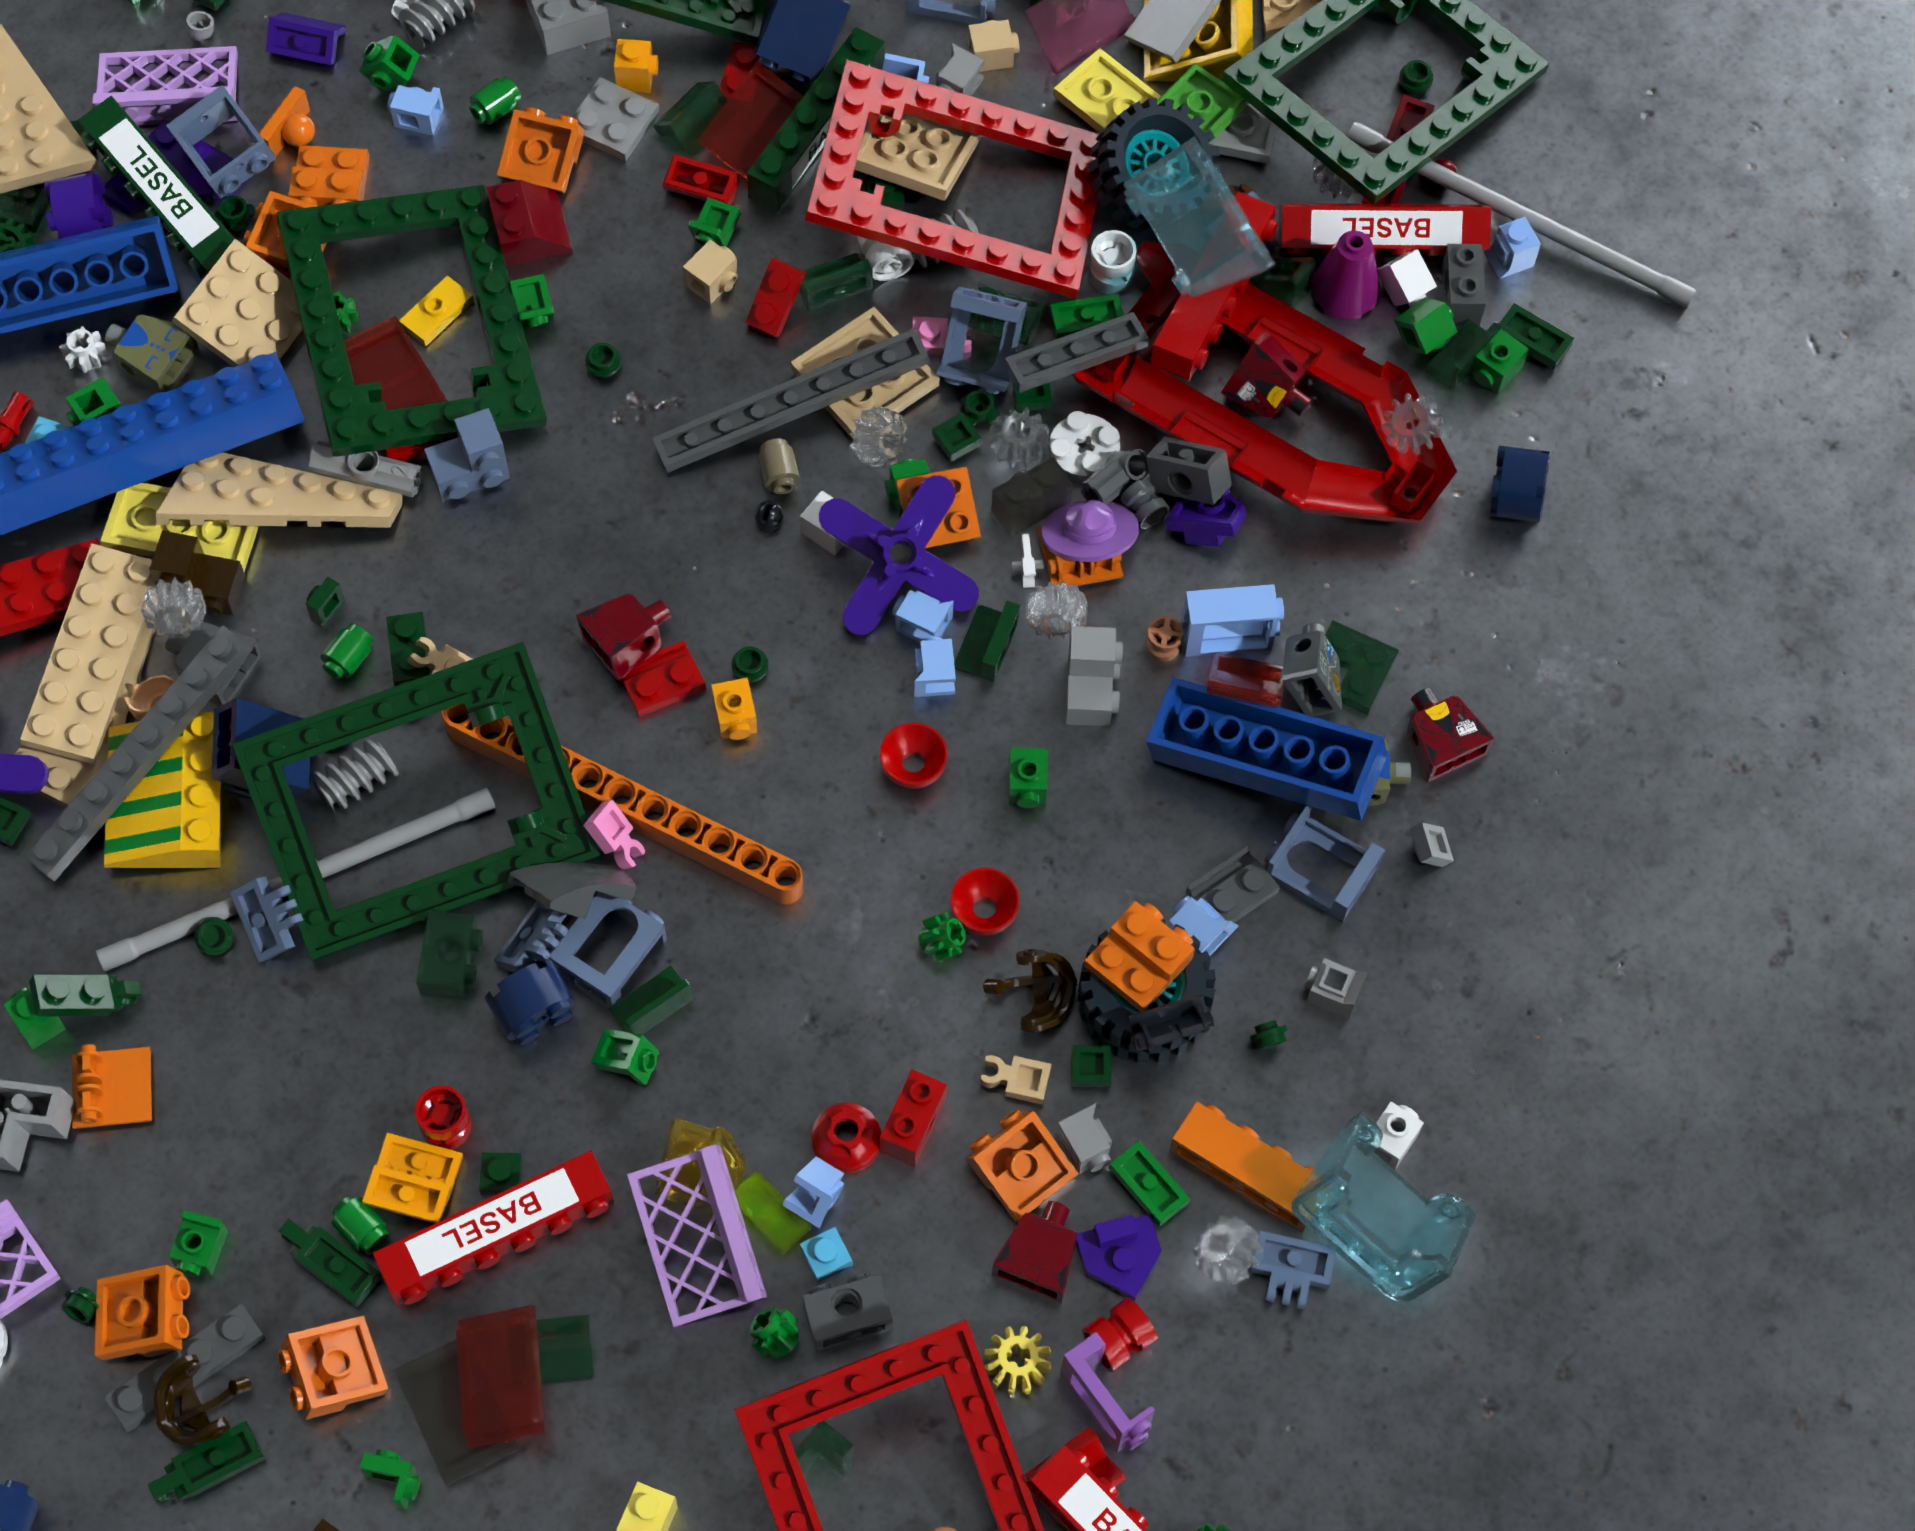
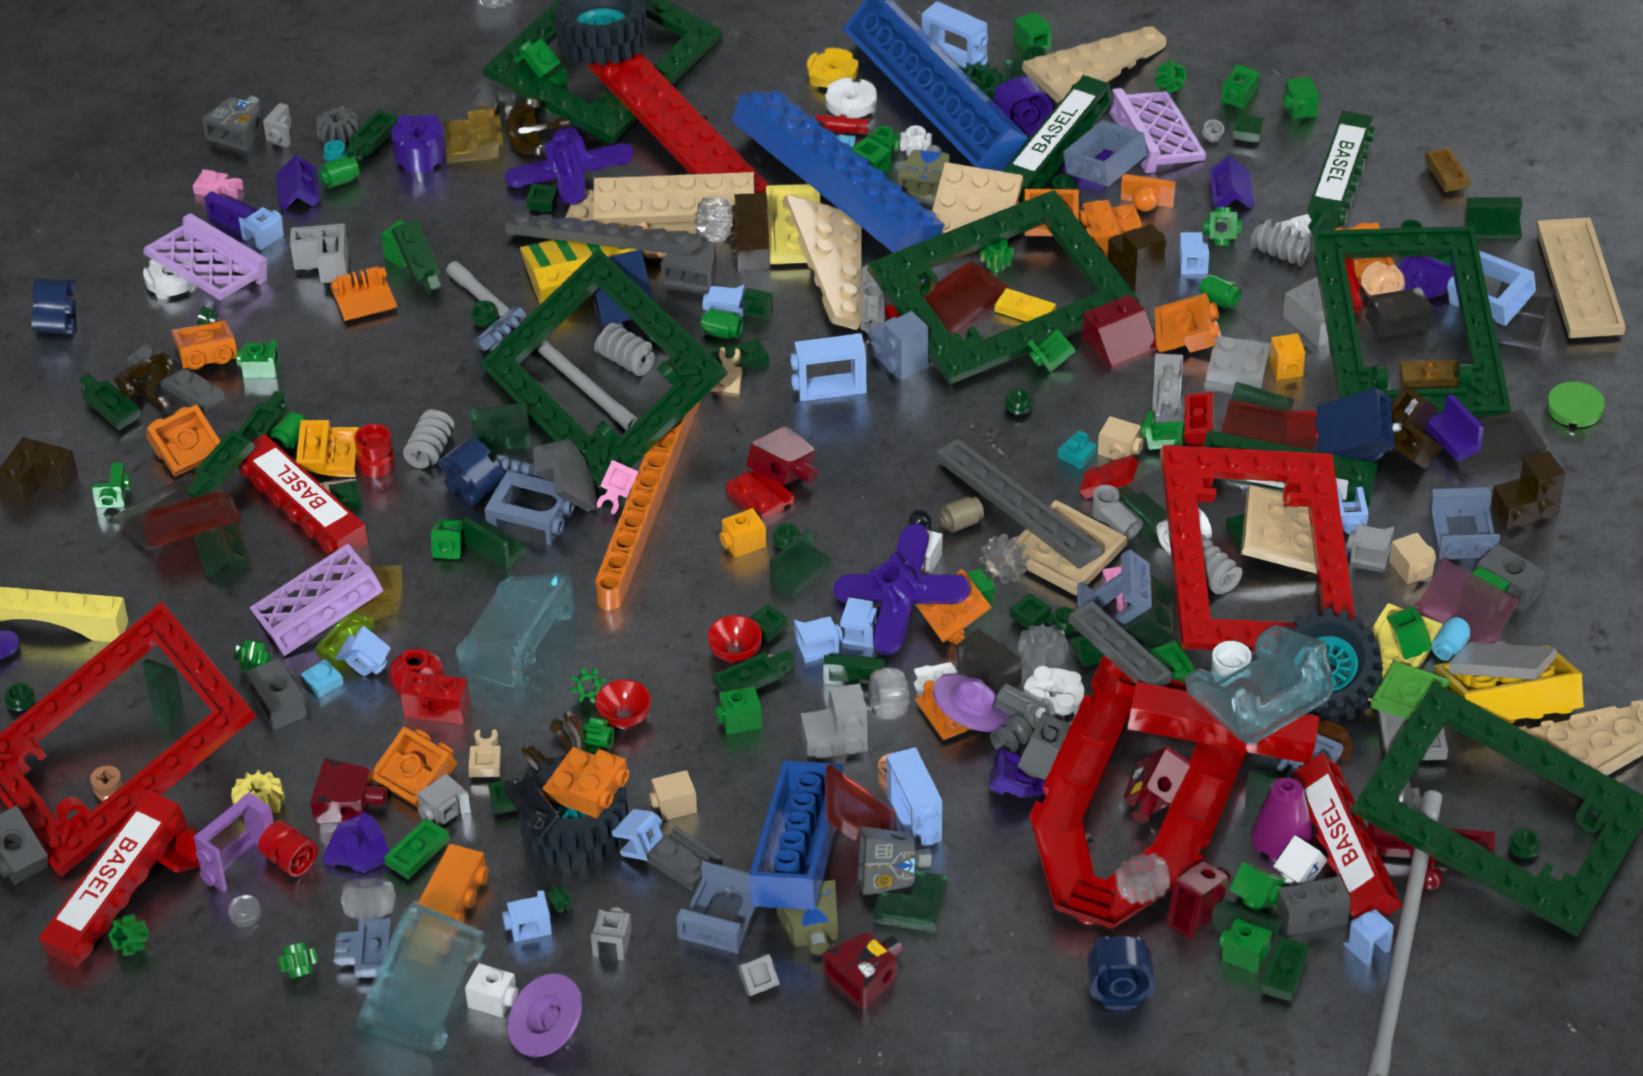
camera: 80 degrees right, 20 degrees down
none -> dark green hinge [186,430,255,504]
none -> clear tile [228,895,261,927]
none -> green gear [277,941,318,979]
none -> light grey piece [403,409,455,469]
none -> clear light blue windscreen [456,572,576,692]
none -> light blue brick [502,890,552,942]
none -> medium lavender hat [508,973,582,1057]
none -> green gear [581,717,614,754]
none -> tan brick [648,770,697,822]
none -> light blue window [703,284,745,317]
none -> dark green hinge [712,649,795,693]
none -> dark green plate [749,603,789,642]
none -> clear green panel [769,529,831,598]
none -> light blue window [790,334,867,402]
none -> green gear [868,126,900,156]
none -> teal tile [1058,430,1098,469]
none -> light grey piece [1091,485,1143,540]
none -> dark brown brick [1107,223,1167,290]
none -> light grey hinge [1152,354,1183,416]
none -> green gear [1155,60,1187,94]
none -> dark red torso [1166,862,1231,940]
none -> green brick [1386,605,1433,660]
none -> medium azure brick [1431,617,1470,661]

